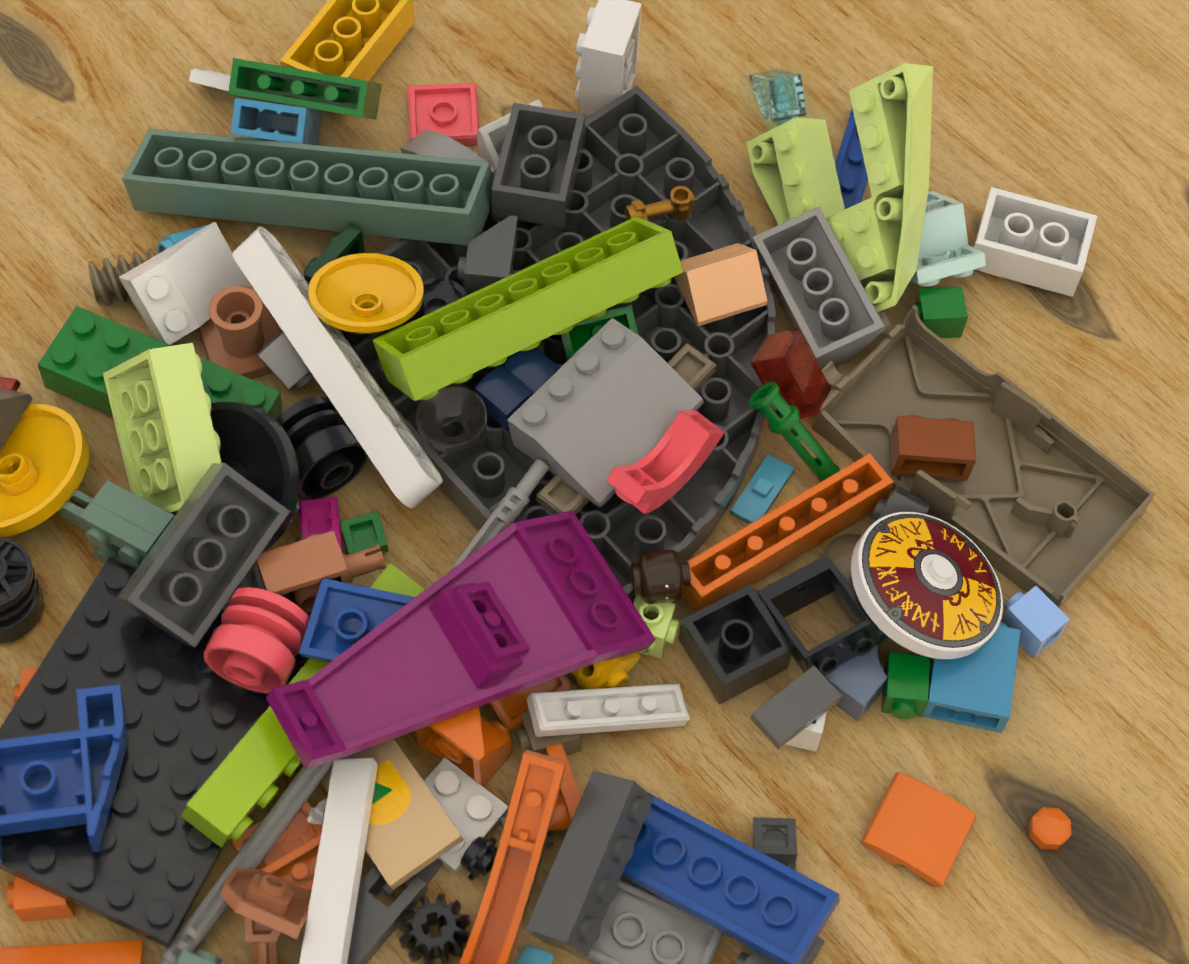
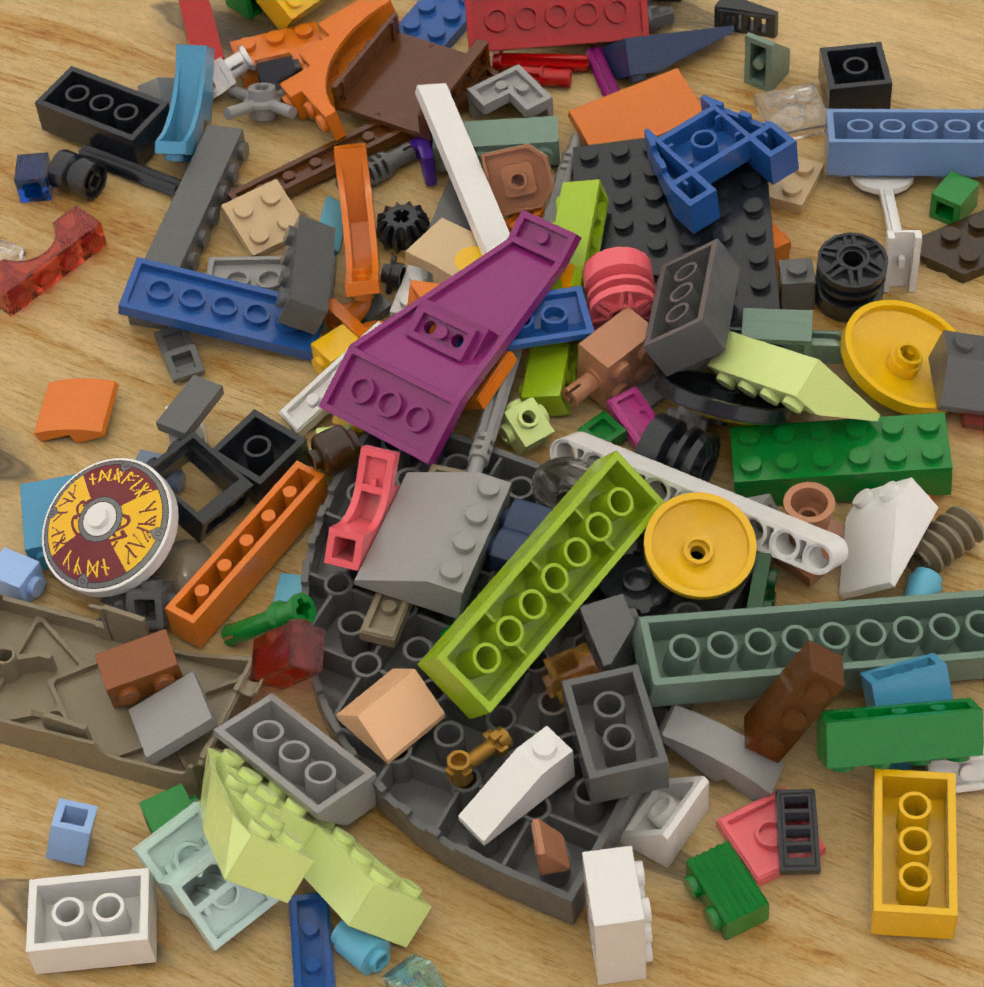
camera: 165 degrees right, 10 degrees down
none -> light blue brick [46,798,98,866]
none -> light grey tile [129,671,218,765]
none -> yellow brick [311,324,359,375]
none -> white slope [458,726,575,846]
none -> yellowish green brick [498,396,555,456]
none -> nougat slope [531,819,570,875]
none -> clear orange brick [542,642,599,705]
none -> green brick [683,841,770,941]
none -> reddish brown brick [744,640,845,763]
none -> black slope [774,789,821,875]
none -> dark grey brick [778,258,816,310]

